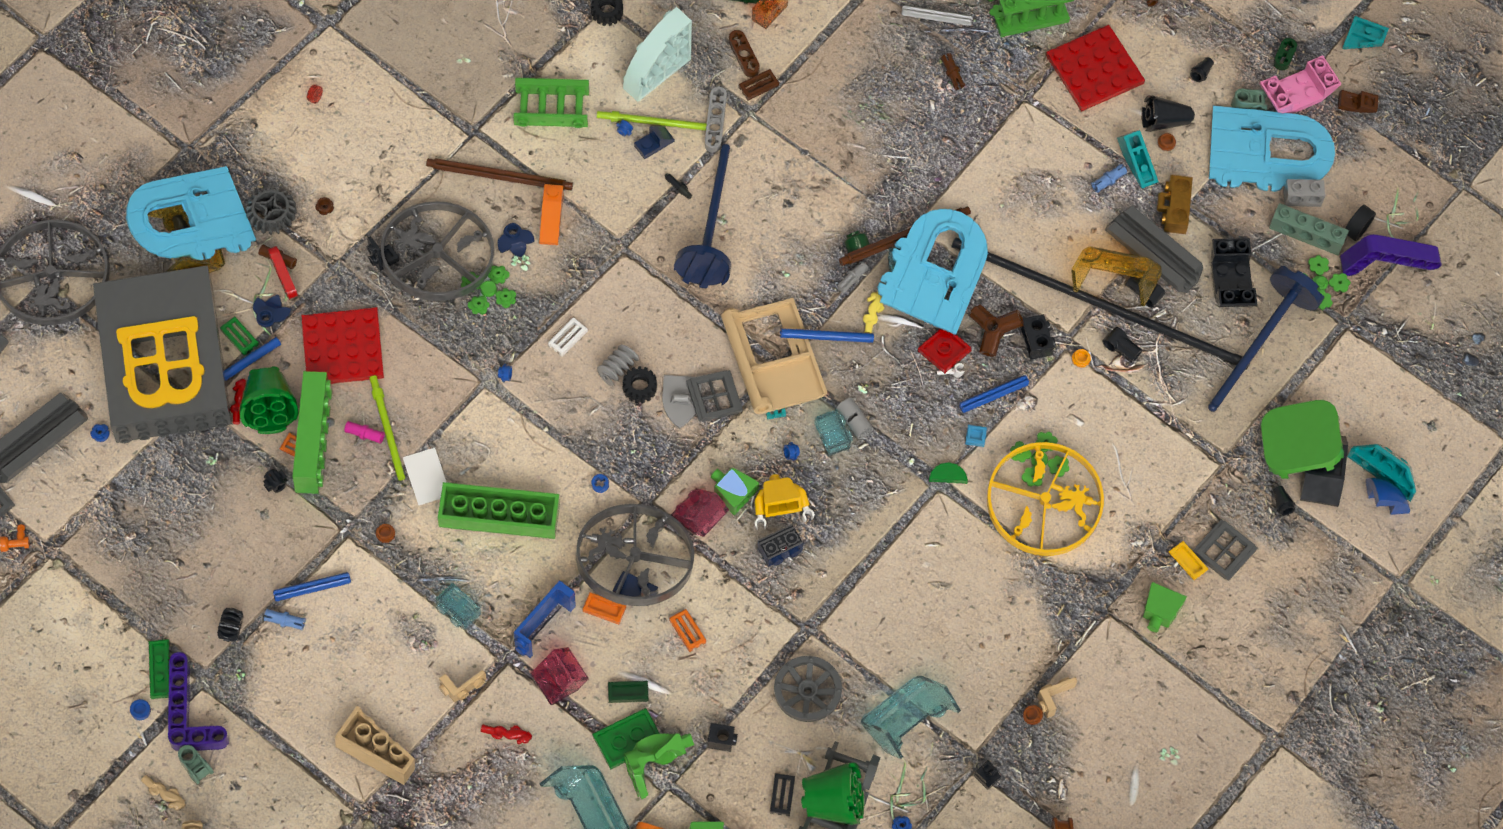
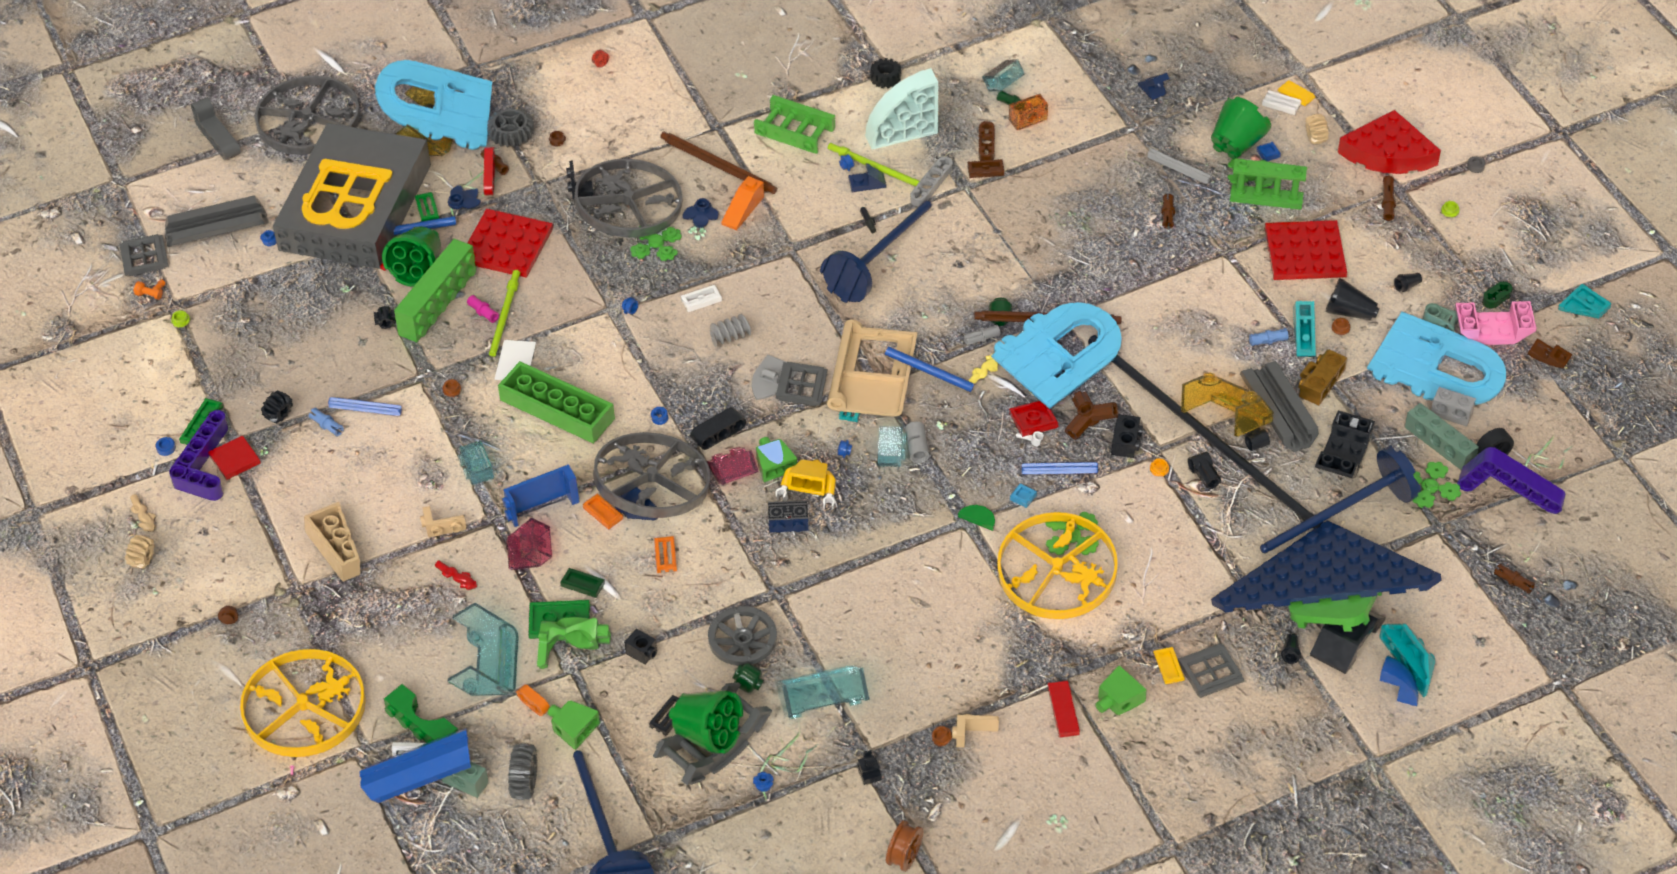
camera: 30 degrees right, 15 degrees down
sand green piece [178,745,214,785] -> none
black tyre [623,366,657,403] -> none
none -> lime plate [171,310,190,328]
none -> red tile [208,435,261,480]
none -> black beam [690,407,746,450]
none -> dark green head [732,663,764,693]
none -> red tile [1047,681,1080,738]
none -> dark blue plate [1211,520,1442,612]
none -> reddish brown pin [1494,563,1535,594]

